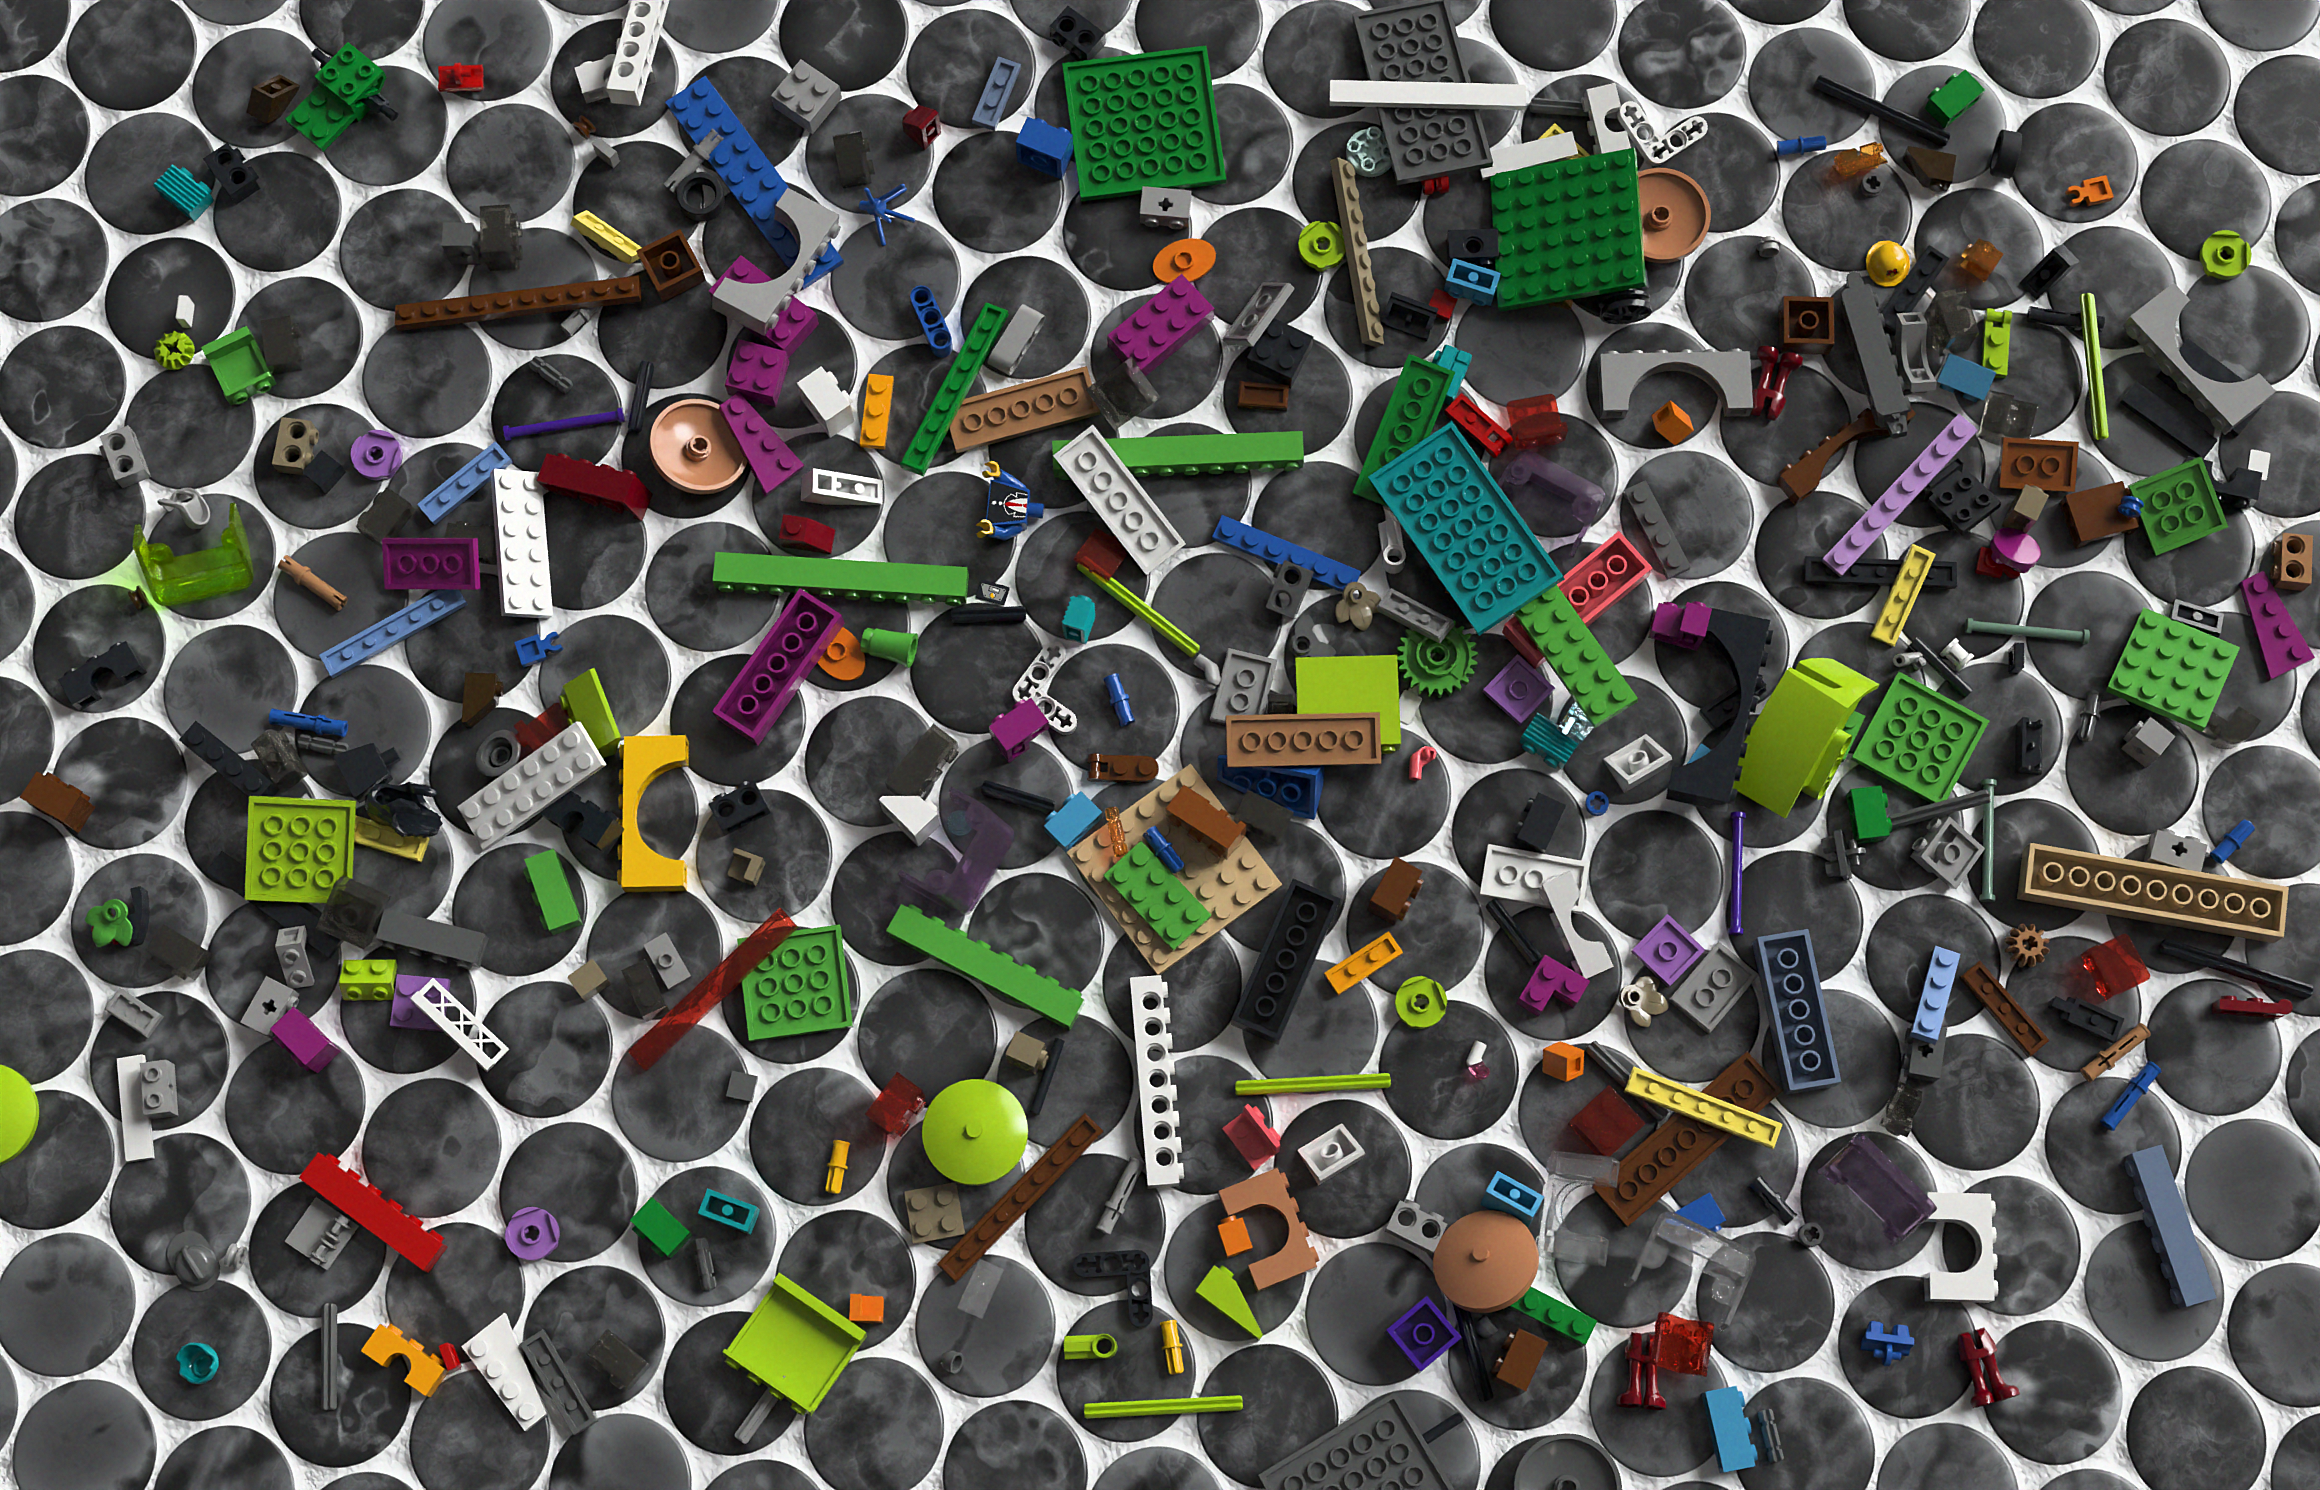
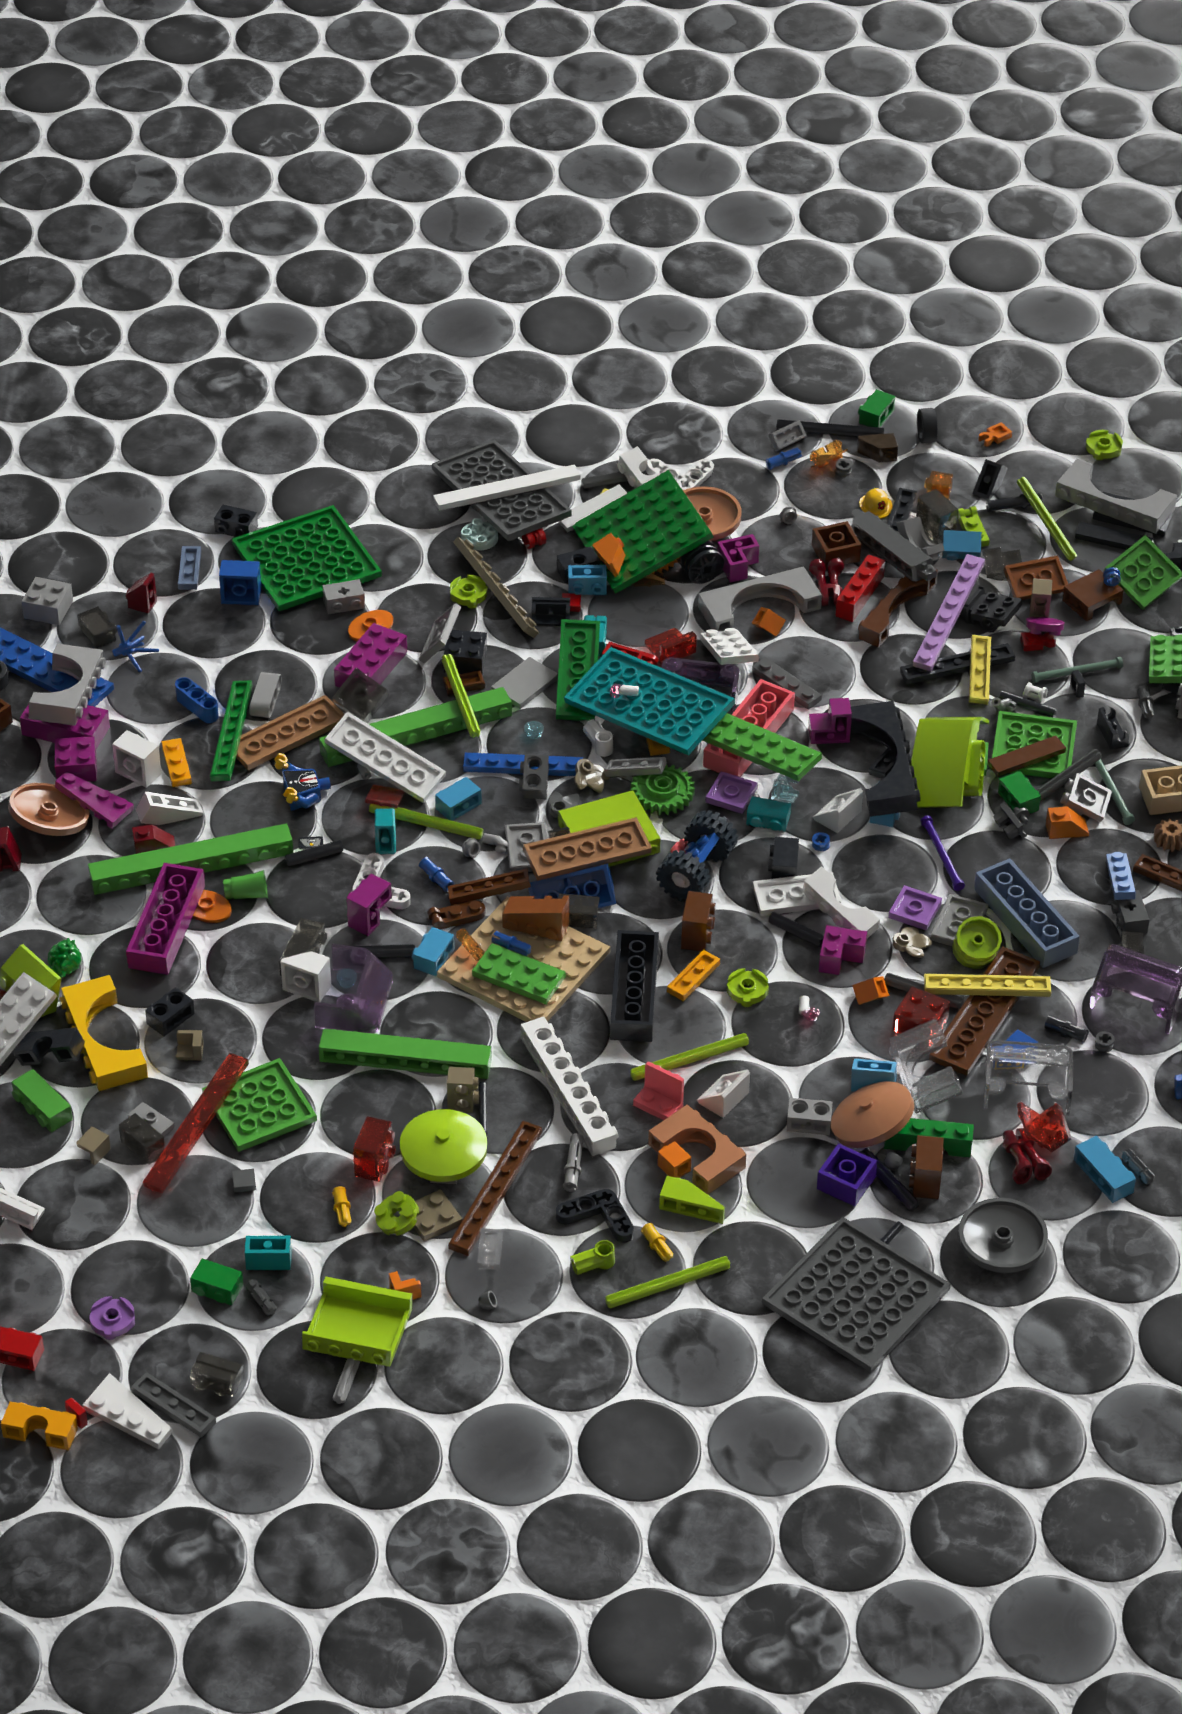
camera: 20 degrees left, 30 degrees down
none -> green hair [48,938,82,978]
none -> lime plate [374,1191,419,1236]
none -> dark azure brick [435,777,482,821]
none -> lime axle [442,654,480,738]
none -> reddish brown plate [448,868,531,905]
none -> light grey plate [462,838,481,857]
none -> light grey tile [491,657,558,709]
none -> clear light blue plate [524,721,544,739]
none -> orange slope [592,533,625,577]
none -> white arm [610,684,639,698]
none -> black plate [656,810,738,902]
none -> white plate [700,628,759,665]
none -> magenta brick [717,534,759,582]
none -> light grey plate [768,420,807,451]
none -> red brick [836,554,885,622]
none -> lime wheel [952,916,1002,969]
none -> reddish brown tile [987,735,1066,777]
none -> orange slope [1046,806,1089,839]

